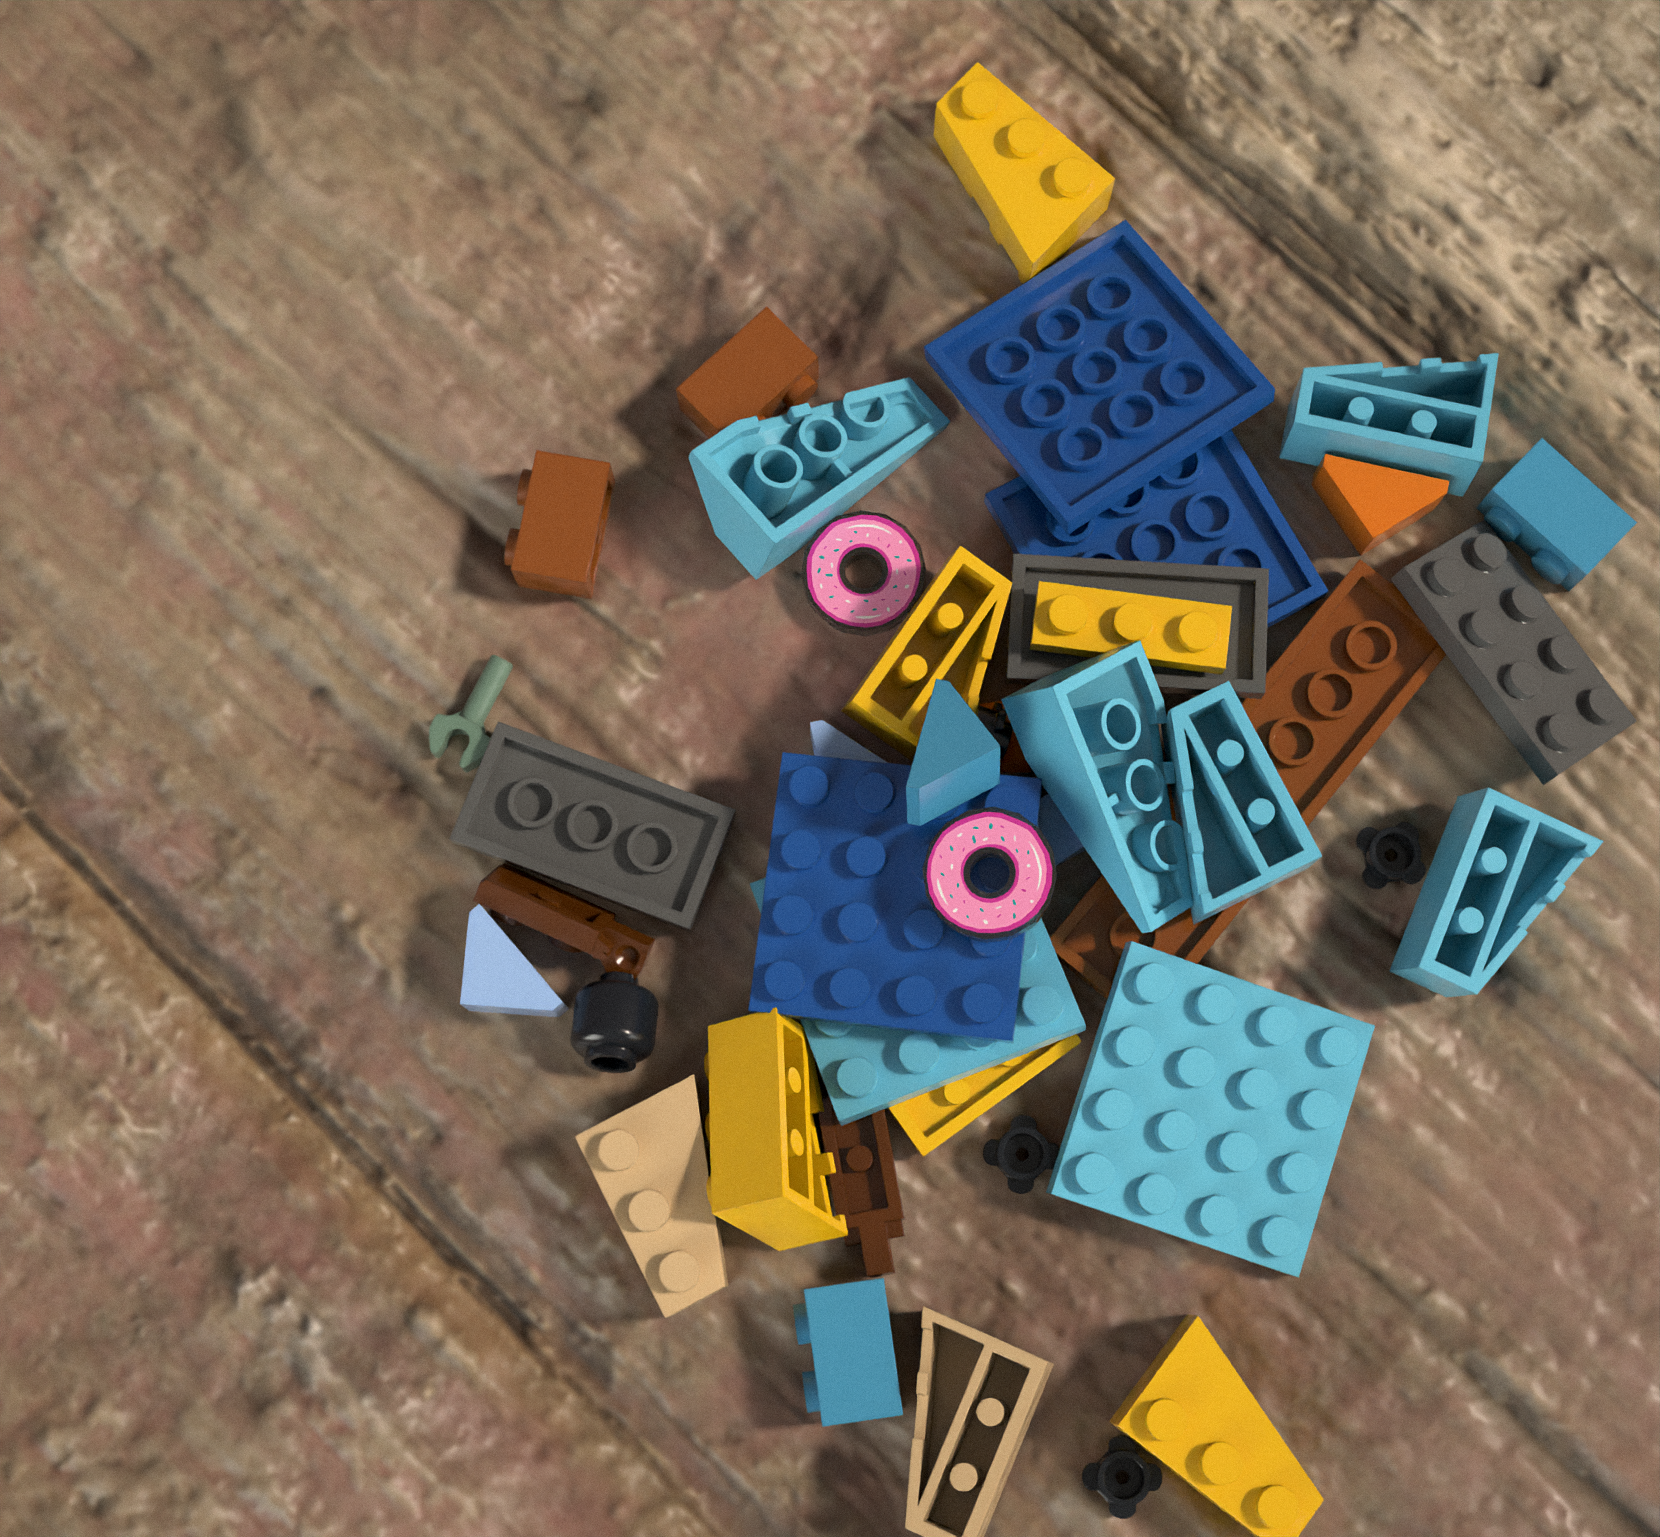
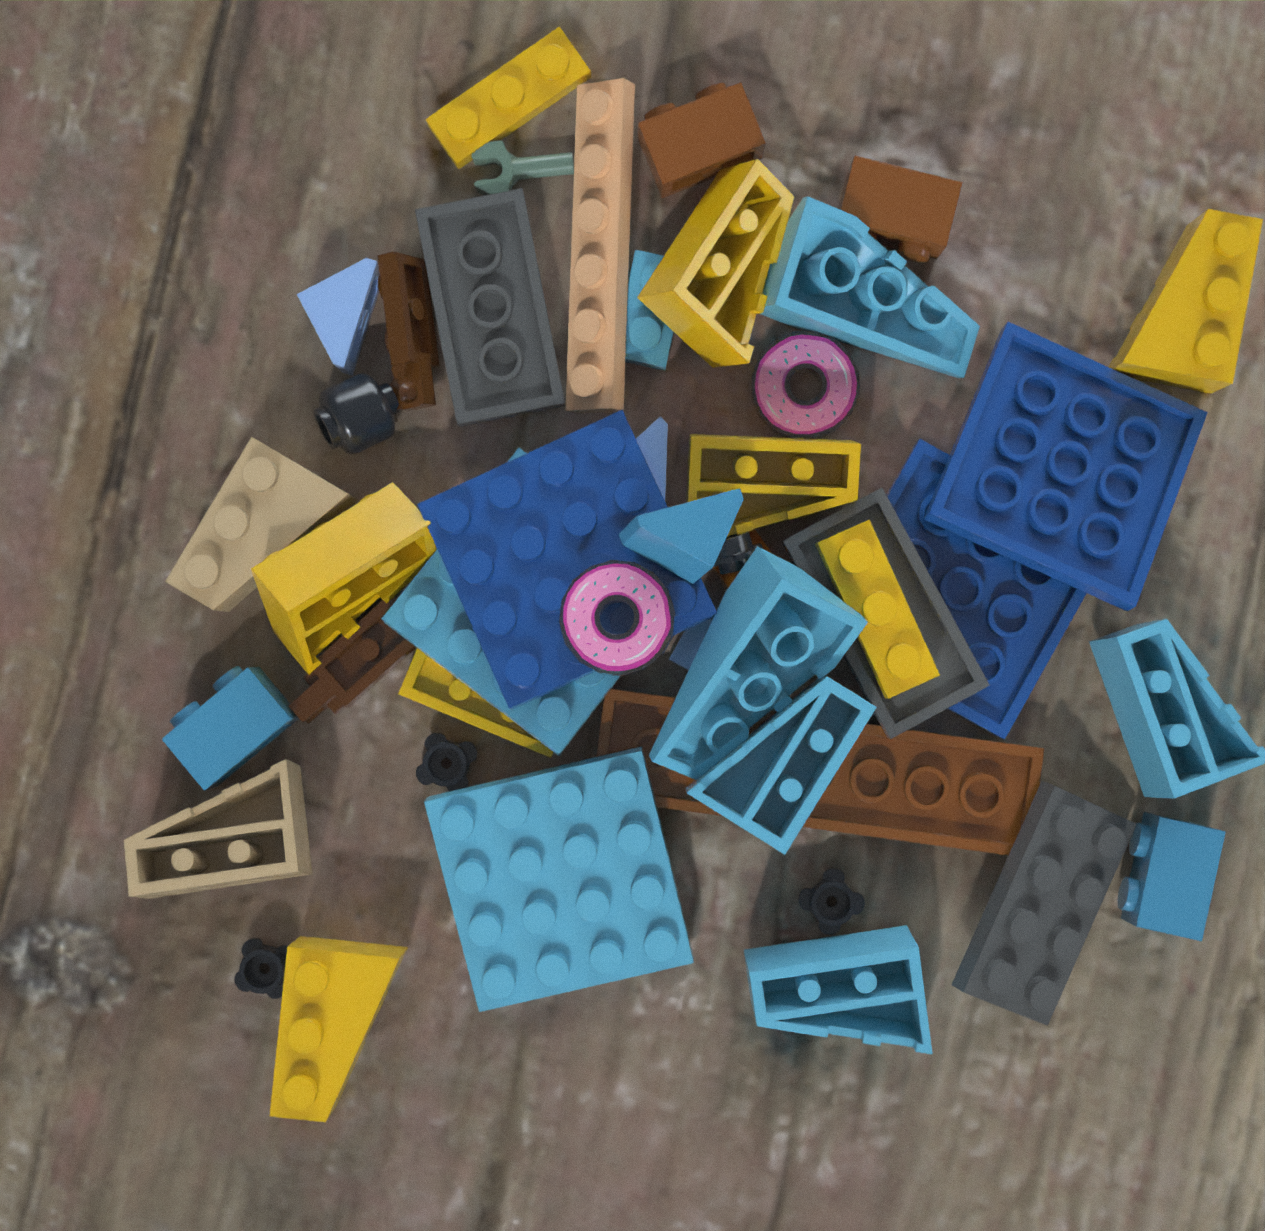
camera: 60 degrees right, 10 degrees up
orange slope [1311,454,1449,556] -> none
none -> yellow plate [425,26,591,170]
none -> light nougat plate [565,78,635,414]
none -> medium azure plate [625,250,674,371]
none -> yellow wedge [637,159,794,368]

